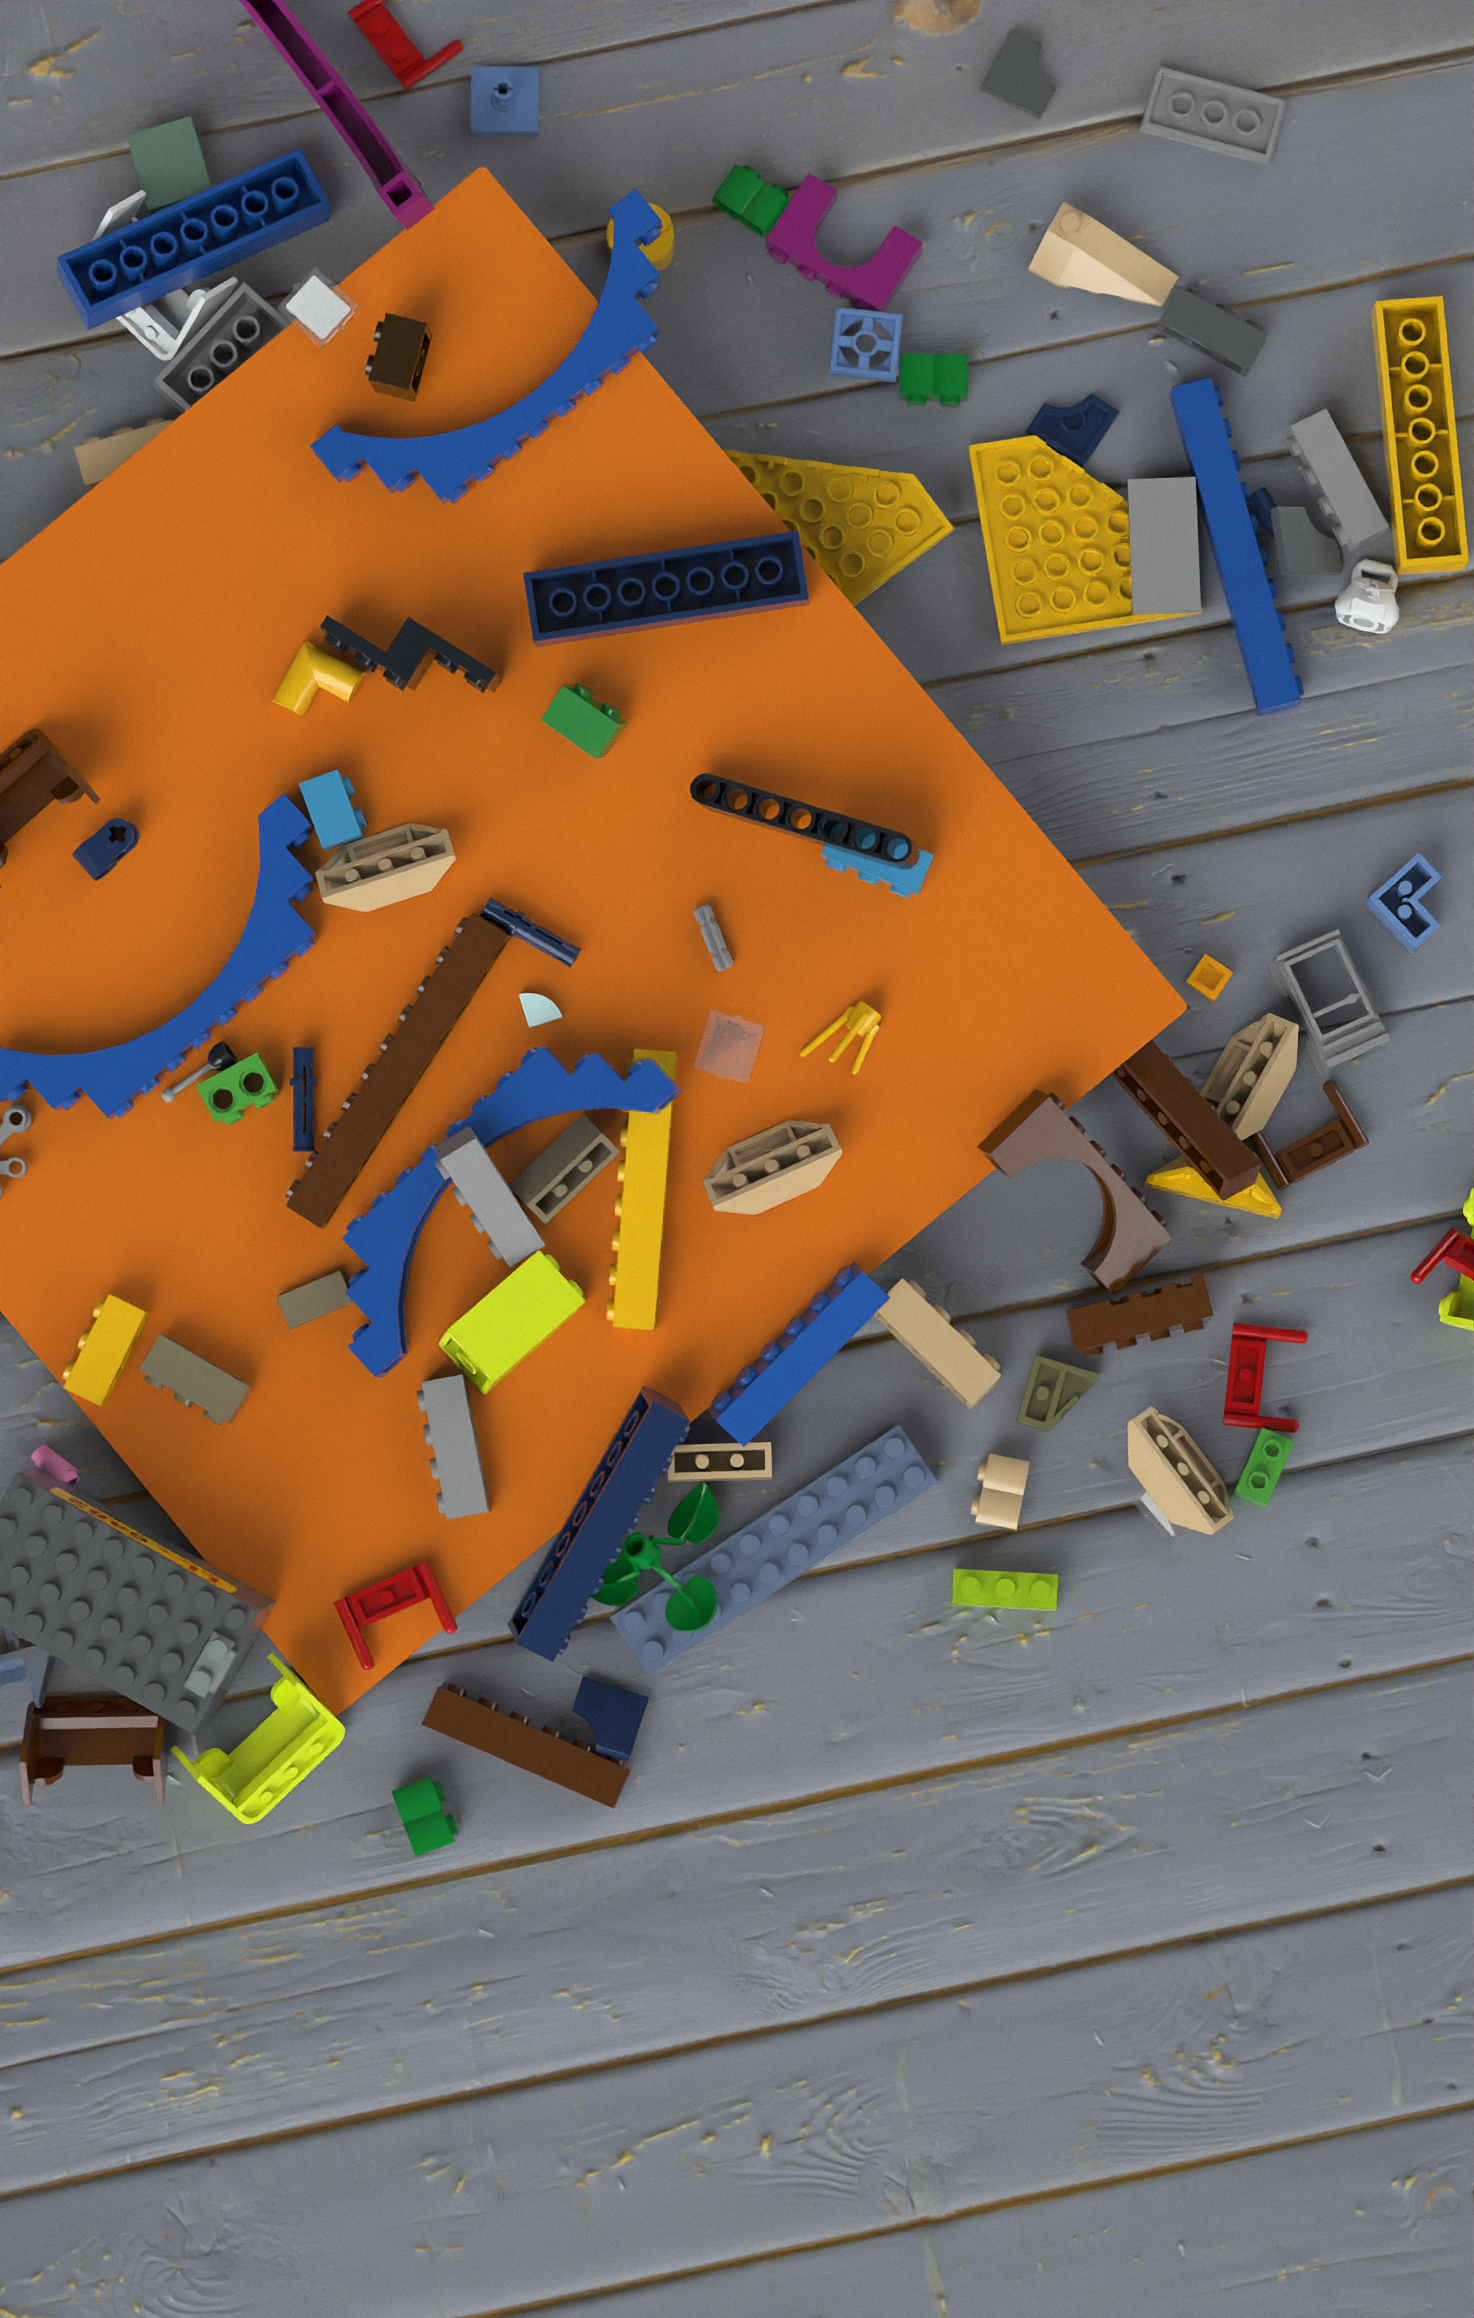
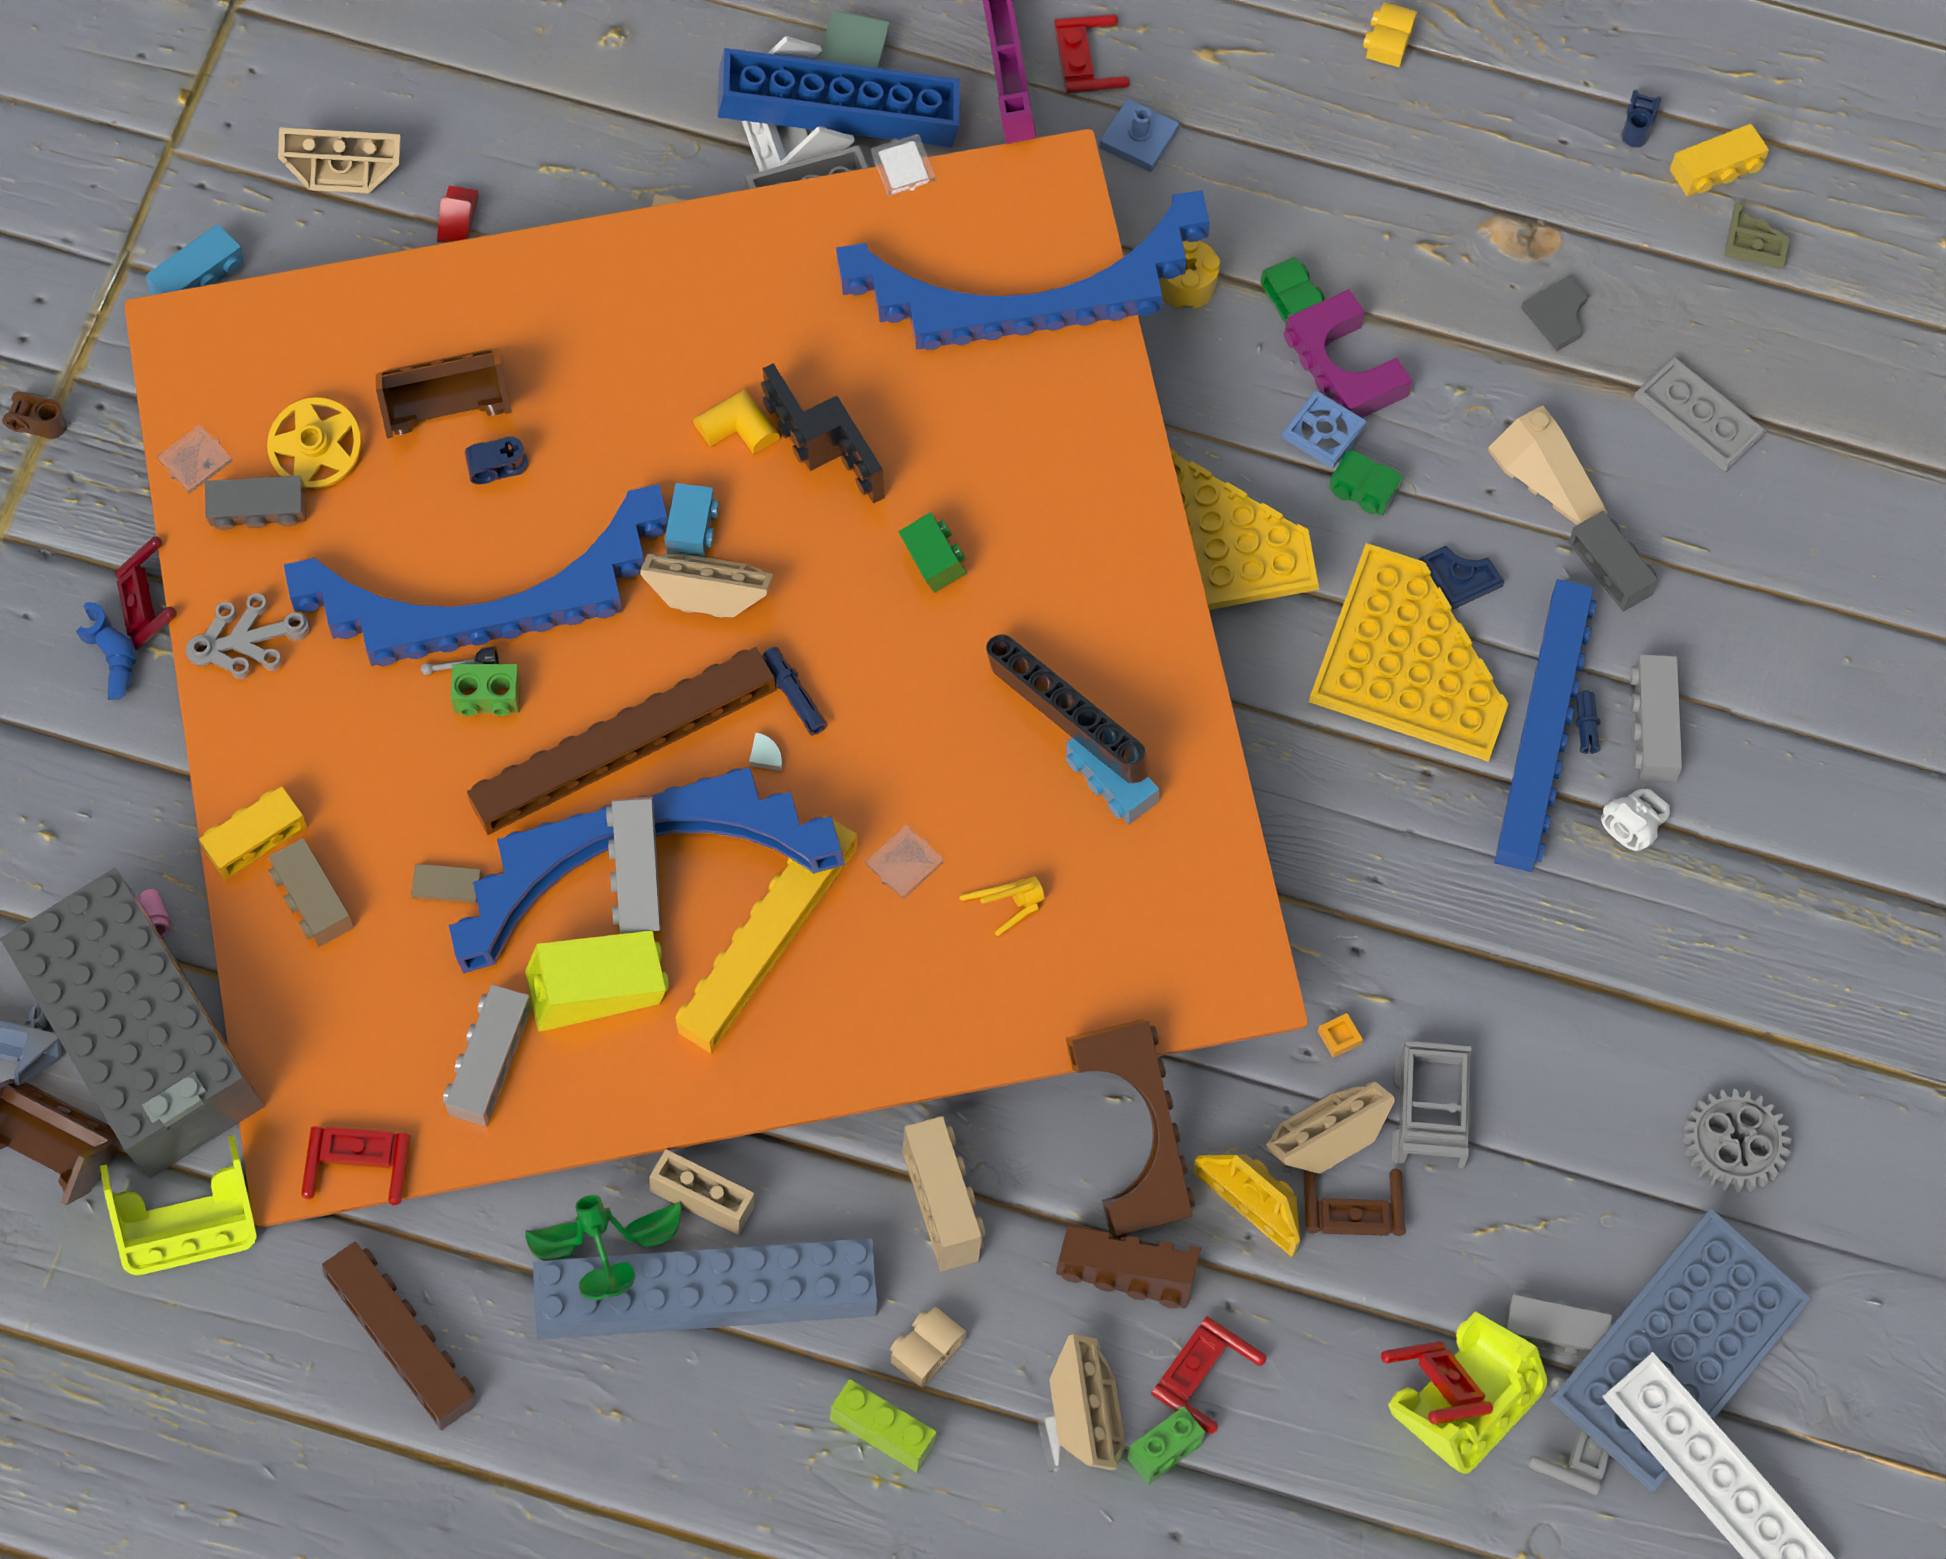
camera: 20 degrees right, 20 degrees down
dark blue pin [290,1047,317,1152] -> none
dark brown brick [365,313,432,402] -> none
green brick [391,1776,459,1857] -> none
dark blue brick [508,1385,690,1662] -> none
dark tan brick [509,1113,620,1224] -> none
dark blue brick [523,531,810,647] -> none
dark blue tile [572,1677,649,1761] -> none
light grey axle [693,904,733,972] -> none
tan wedge [702,1120,842,1215] -> none
blue brick [708,1262,890,1447] -> none
olive wing [1016,1355,1100,1432] -> none
reddish brown brick [1111,1039,1262,1201] -> none
light grey tile [1127,477,1201,615] -> none
dark grey tile [1270,506,1342,576] -> none
medium blue brick [1365,853,1442,954] -> none
yellow brick [1371,296,1469,575] -> none

